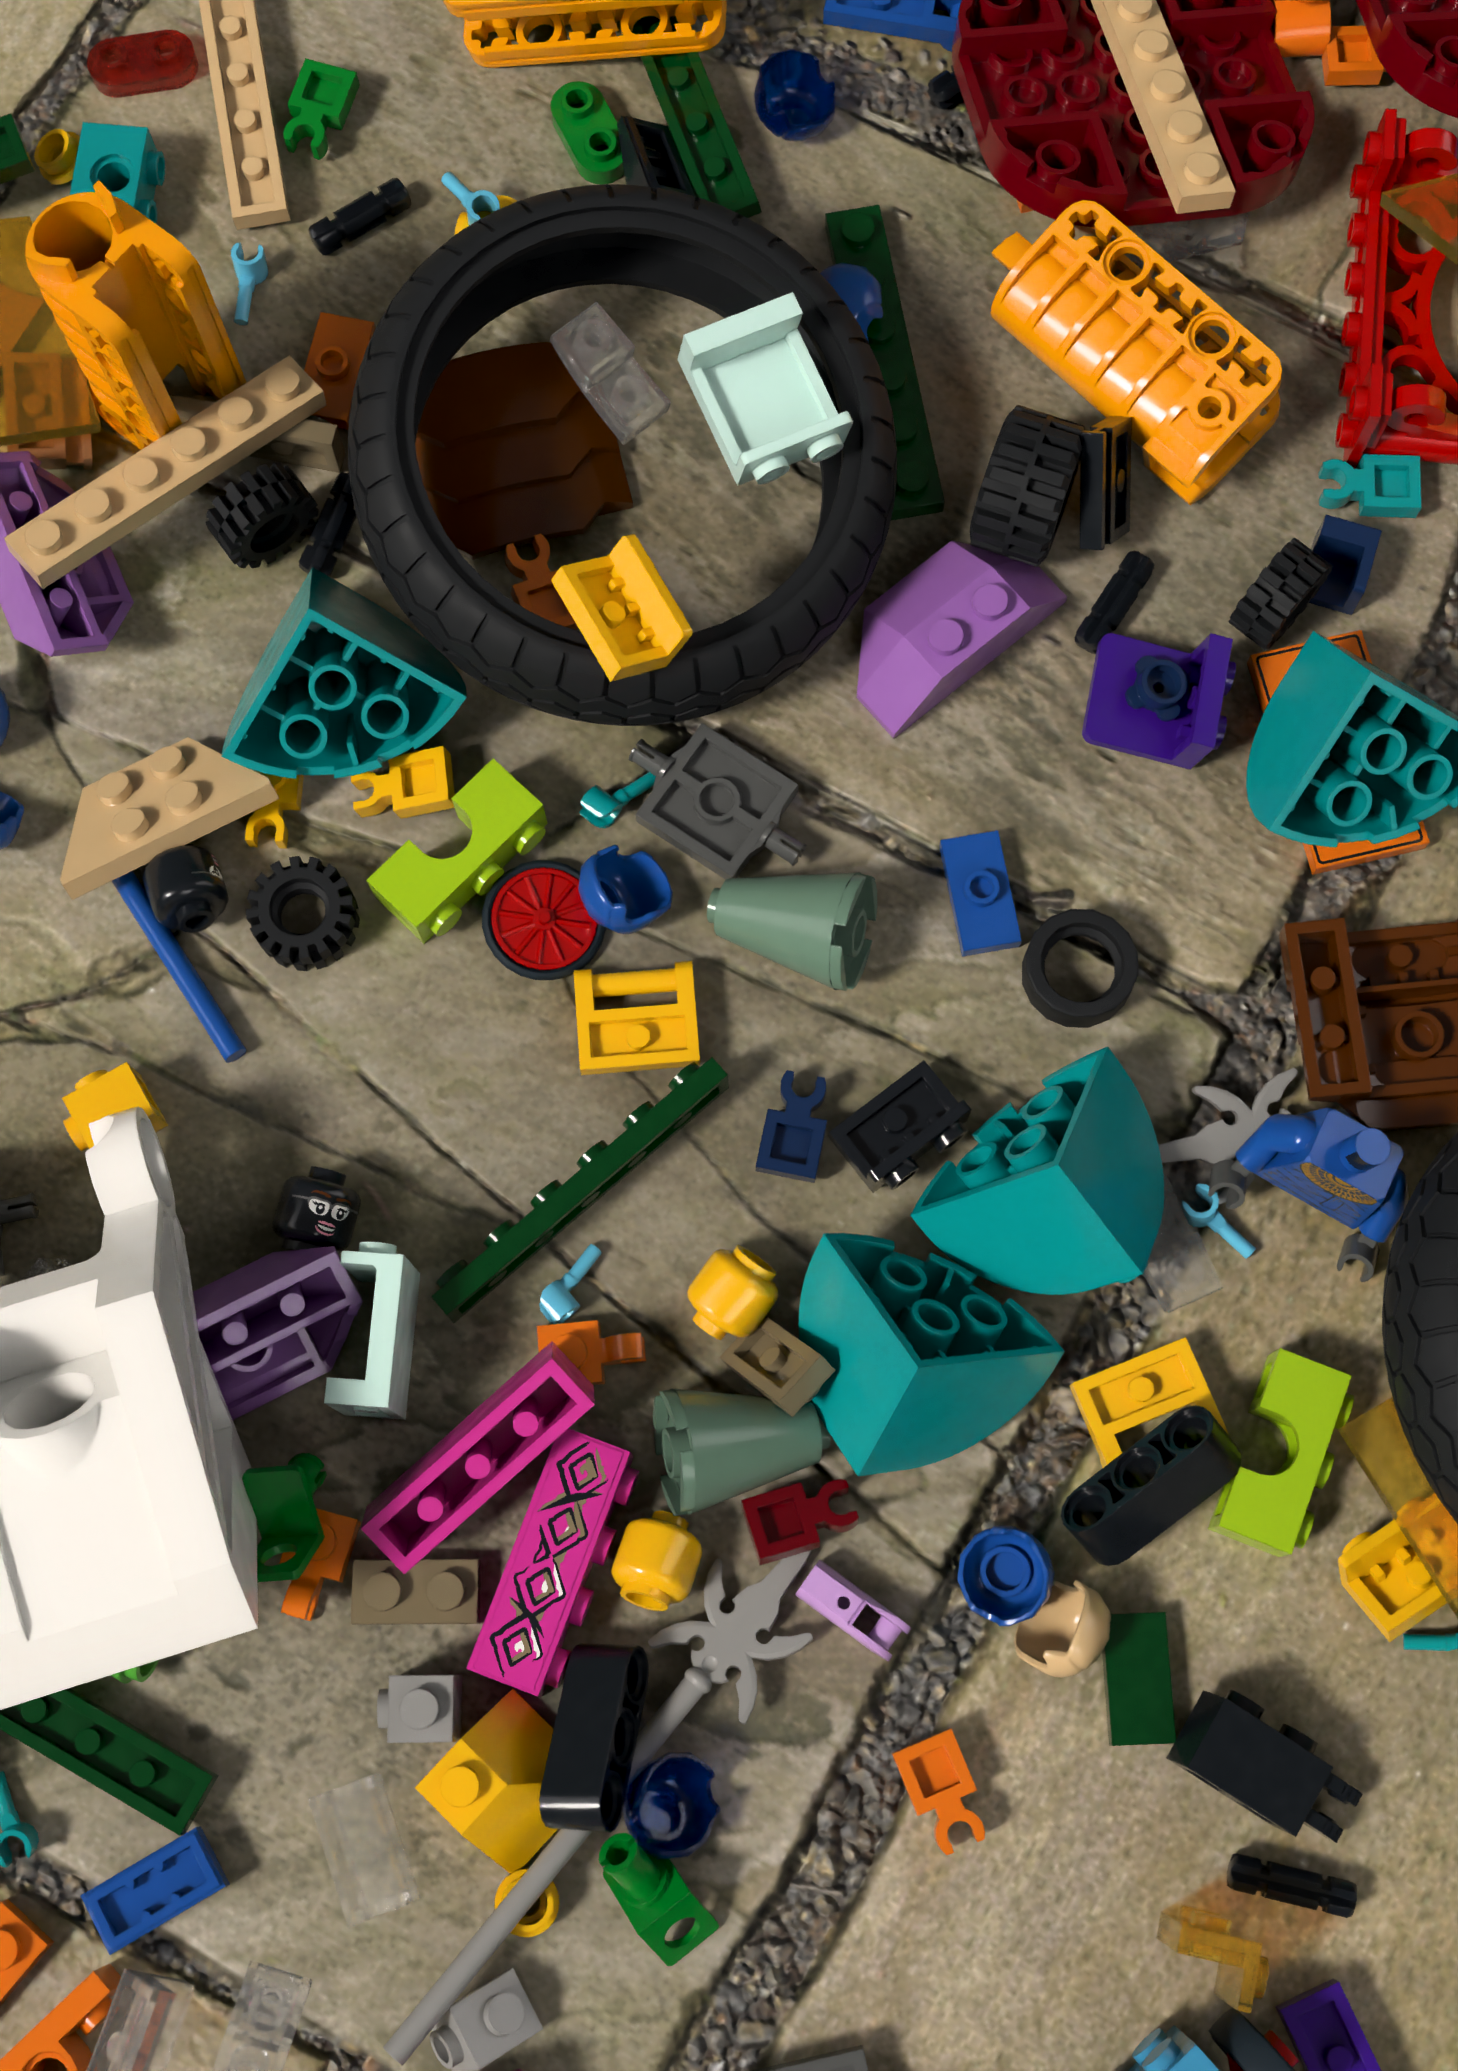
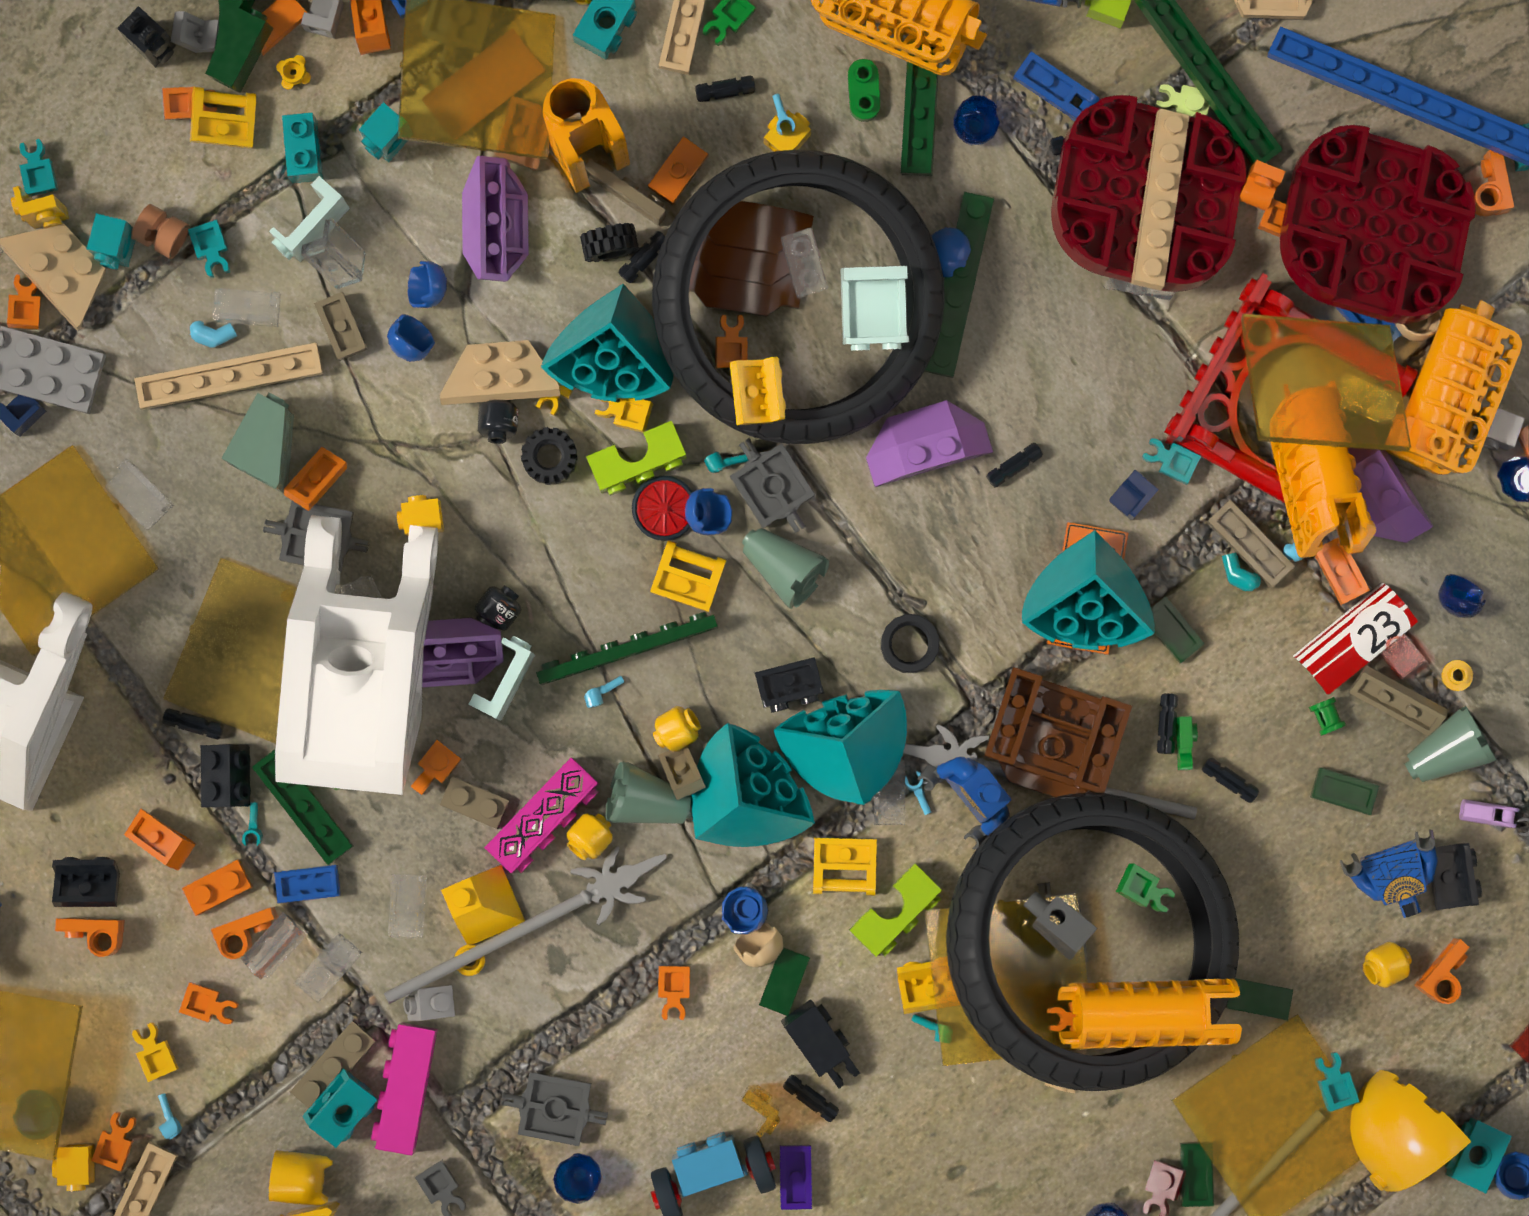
camera: 20 degrees right, 10 degrees up
tan plate [4,355,326,589] -> none
blue bar [112,871,247,1063] -> none
medium azure hand [231,242,268,325] -> none
green bracket [242,1453,327,1582] -> none
dark pink brick [361,1341,595,1574] -> none
light grey brick [377,1675,463,1743] -> none
orange plate [537,1320,646,1385] -> none
black beam [539,1643,649,1833] -> none
green bracket [599,1833,719,1966] -> none
black slope [617,116,696,197] -> none
clear blue hair [623,1752,721,1860] -> none
dark red plate [741,1479,859,1565] -> none
dark blue plate [756,1070,827,1183] -> none
lavender bar [795,1559,912,1662] -> none
blue plate [939,830,1022,957] -> none
black tyre [969,405,1085,567] -> none
light orange piece [991,200,1282,506] -> none
black beam [1061,1406,1242,1566] -> none
black plate [1080,416,1132,550] -> none
dark purple bracket [1082,633,1236,770] -> none
dark blue plate [1125,655,1190,722] -> none
black tyre [1229,538,1333,651] -> none

